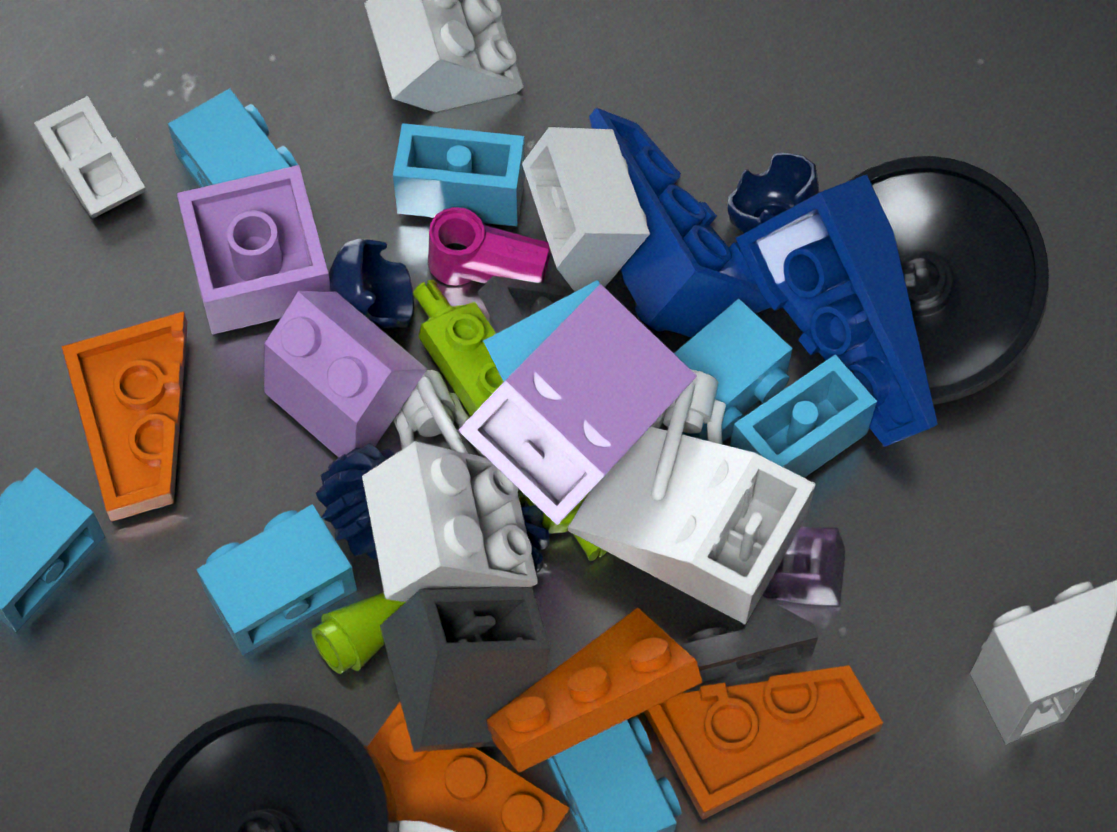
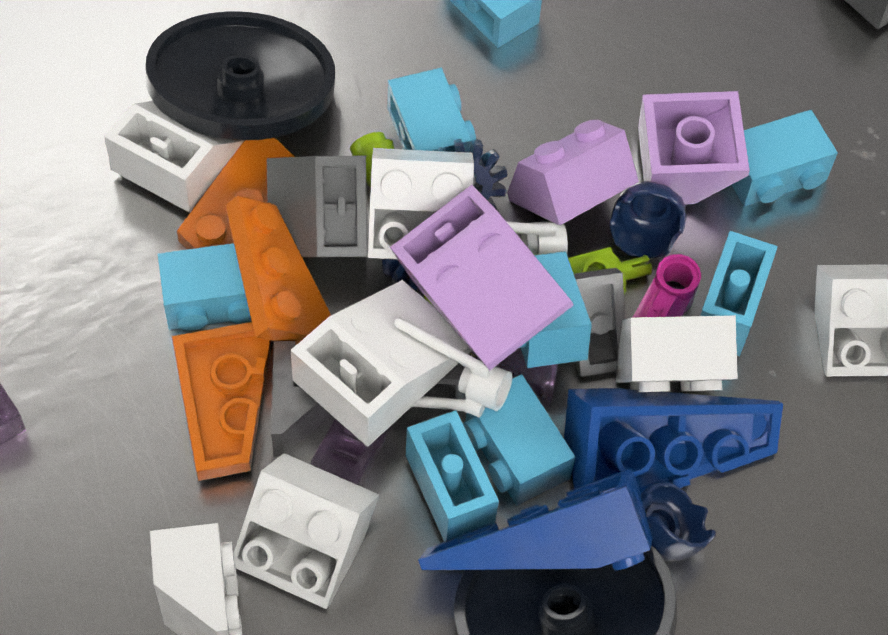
camera: 100 degrees right, 5 degrees down
white slope [34,96,146,219] -> none
orange wing [62,311,188,522] -> none
none -> white slope [234,453,379,609]

